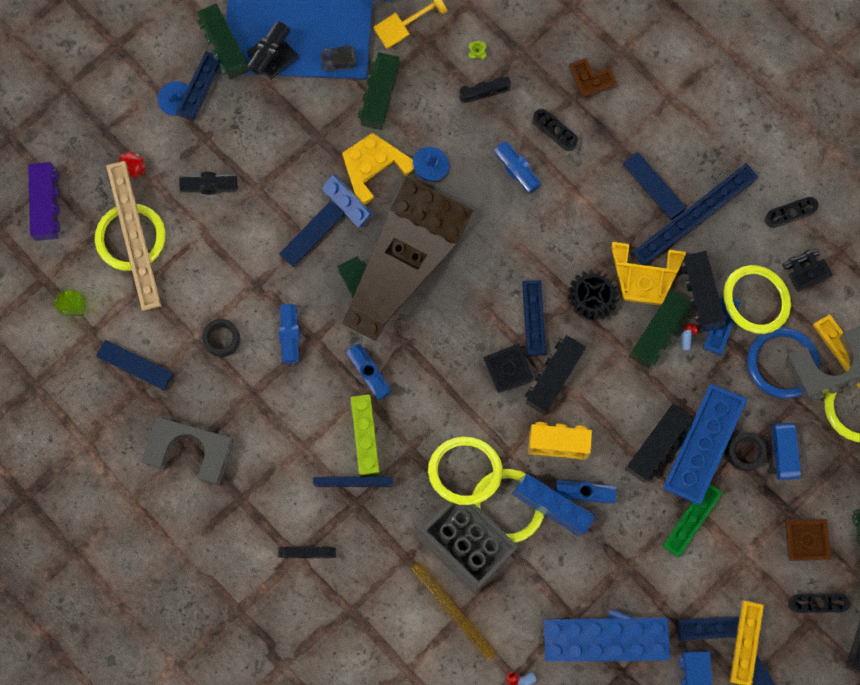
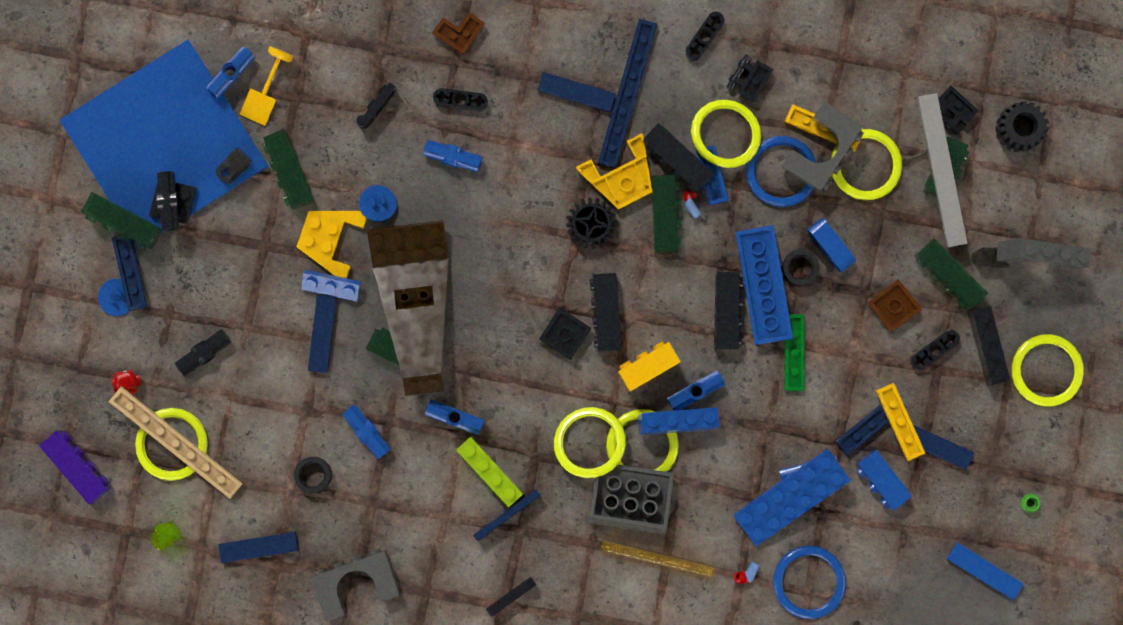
camera: 35 degrees left, 10 degrees up
lime plate [468,41,486,59] -> none
dark blue tile [522,280,546,357] -> none

